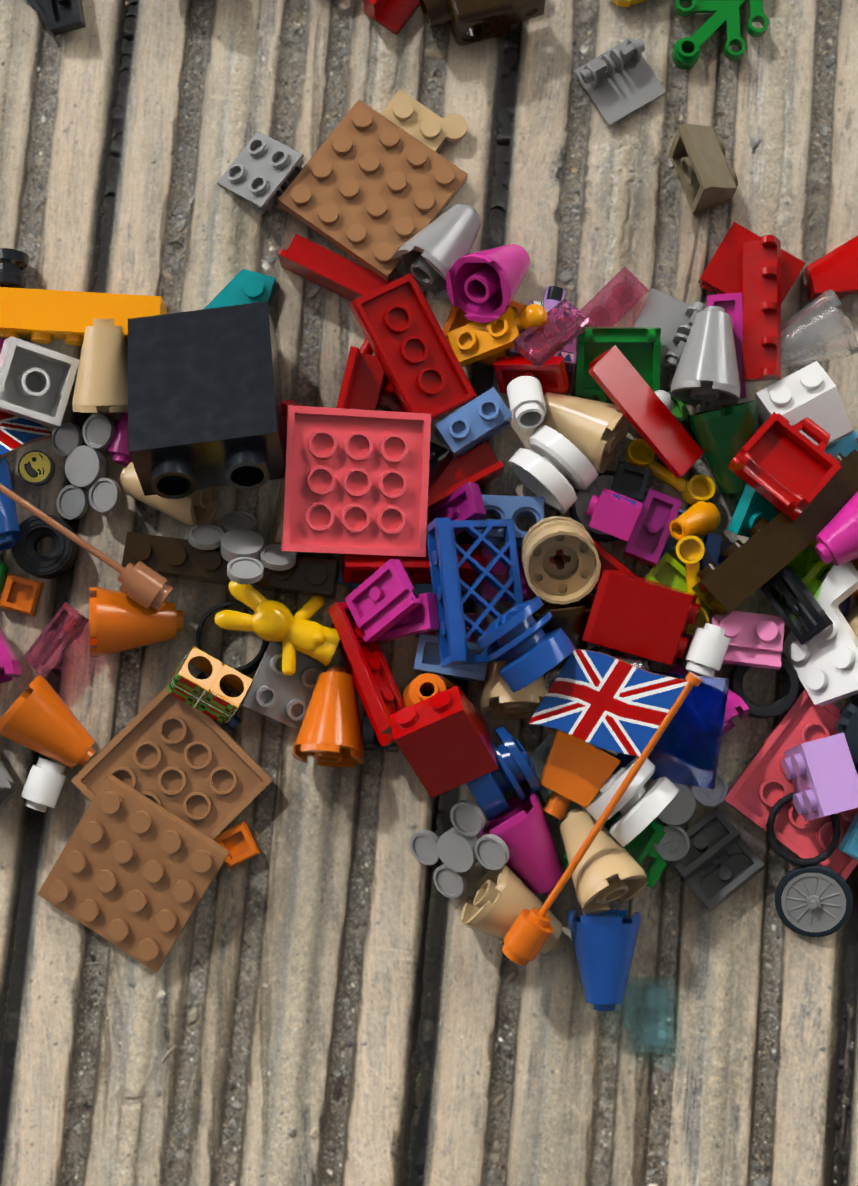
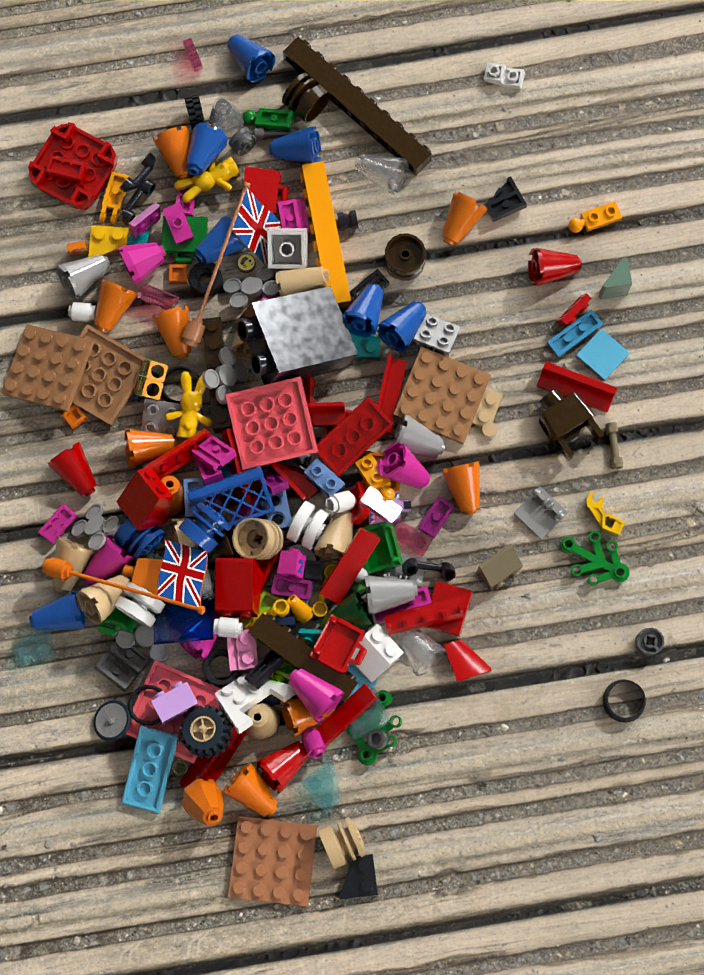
camera: 75 degrees right, 5 degrees down
none -> dark pink plate [38,504,78,545]
none -> red cone [47,442,97,497]
none -> blue cone [342,284,384,338]
none -> black tile [350,269,390,300]
none -> blue cone [377,301,427,353]
none -> dark brown wheel [385,233,426,281]
none -> black bar [402,558,456,581]
none -> magenta plate [418,496,455,539]
none -> orange cone [441,191,487,246]
none -> orange cone [442,461,480,515]

